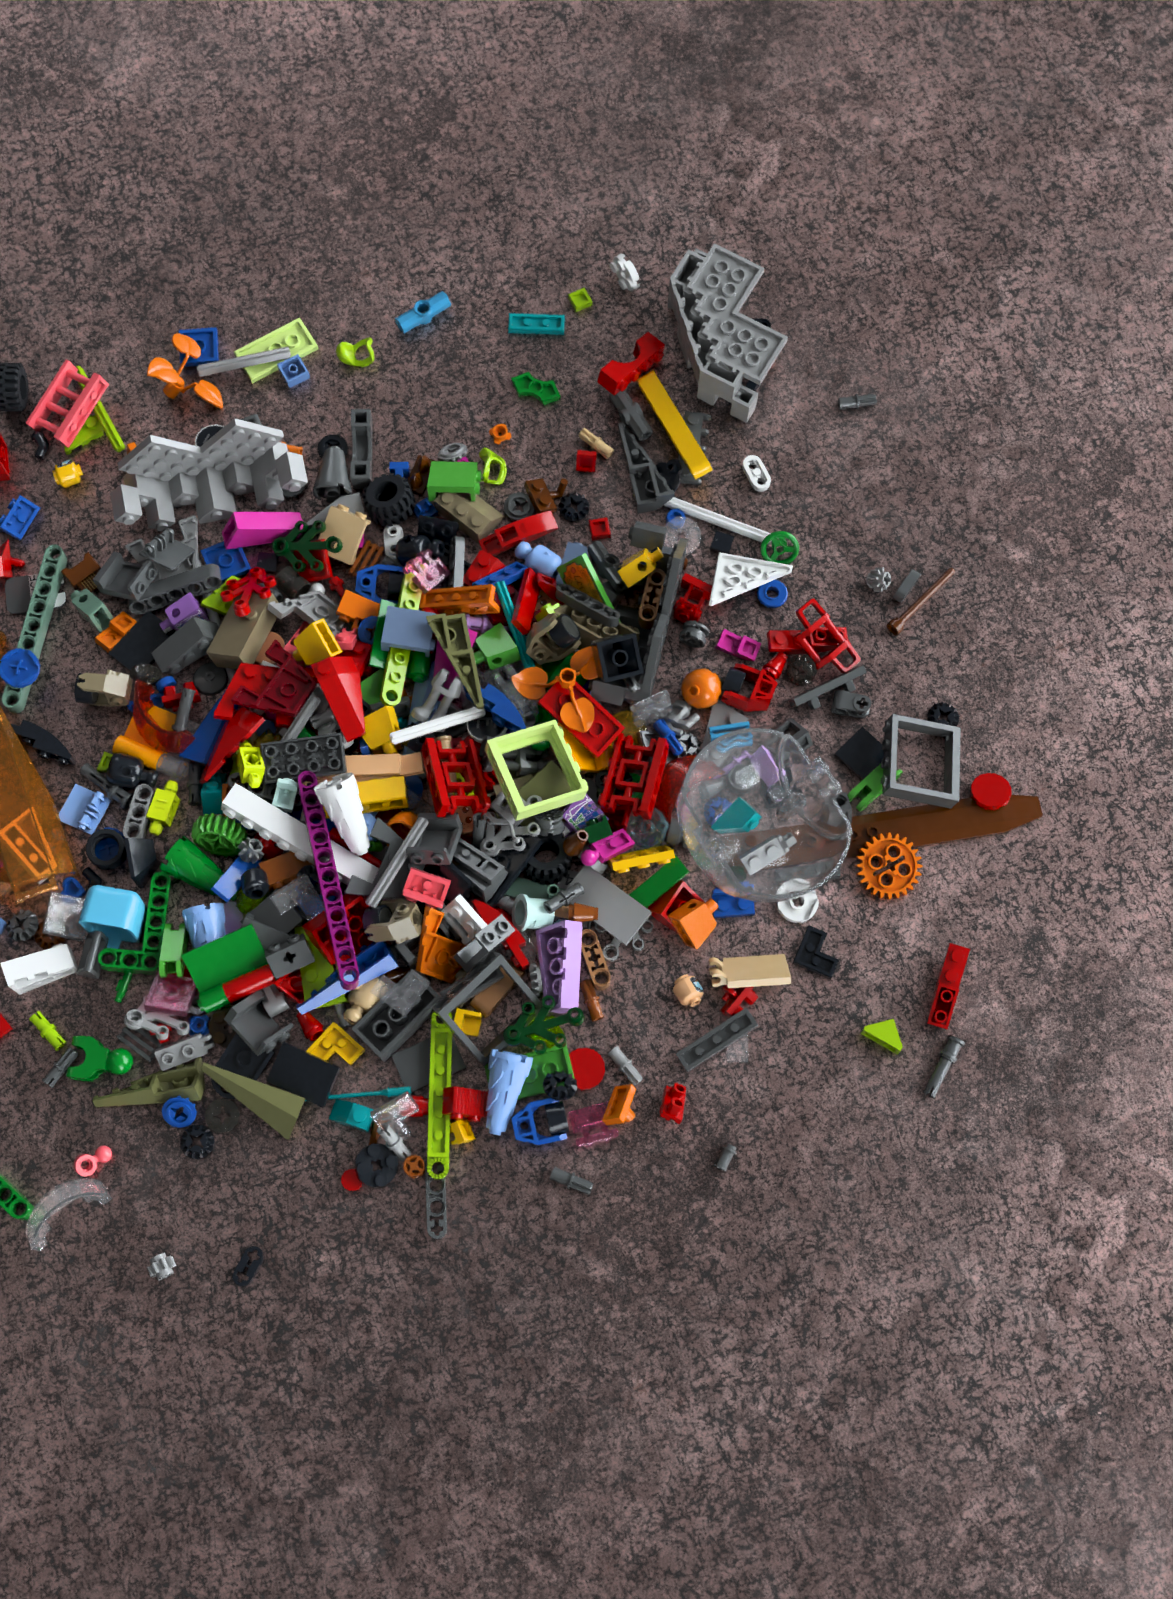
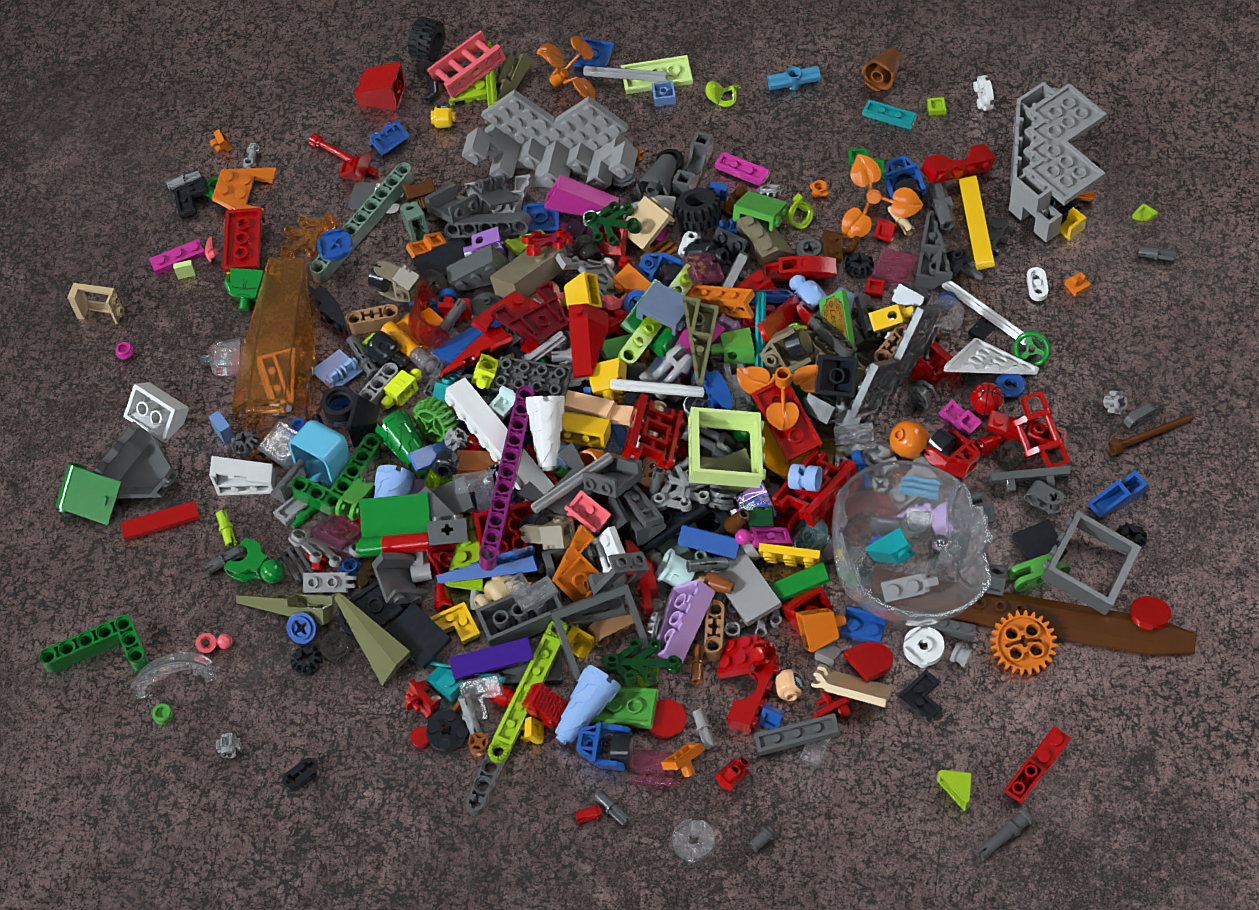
camera: 30 degrees right, 15 degrees down
black gear [543,1070,577,1101] -> none
none -> bright green tile [152,703,173,725]
none -> light grey tile [273,488,309,527]
none -> medium nougat beam [346,304,401,335]
none -> red hips [405,679,441,719]
none -> dark purple panel [449,638,533,680]
none -> olive wedge [484,53,534,125]
none -> red pin [575,804,603,824]
none -> clear plate [672,819,715,863]
none -> blue tile [677,524,739,559]
none -> dark pink plate [715,152,770,186]
none -> red plate [717,634,776,679]
none -> red arch [727,655,781,734]
none -> blue tile [759,704,785,729]
none -> light blue wheel [788,464,822,492]
none -> light grey slope [815,644,842,667]
none -> orange plant [841,154,923,239]
none -> red tile [844,641,893,683]
none -> dark orange cone [861,48,901,91]
none -> clear pink plate [872,247,918,286]
none -> blue piece [884,155,927,200]
none -> light grey wheel [950,643,974,668]
none -> red piece [970,382,1004,415]
none -> yellow panel [1060,207,1087,241]
none -> orange tile [1064,272,1091,297]
none -> blue slope [1087,470,1150,519]
none -> lime tile [1132,203,1158,221]

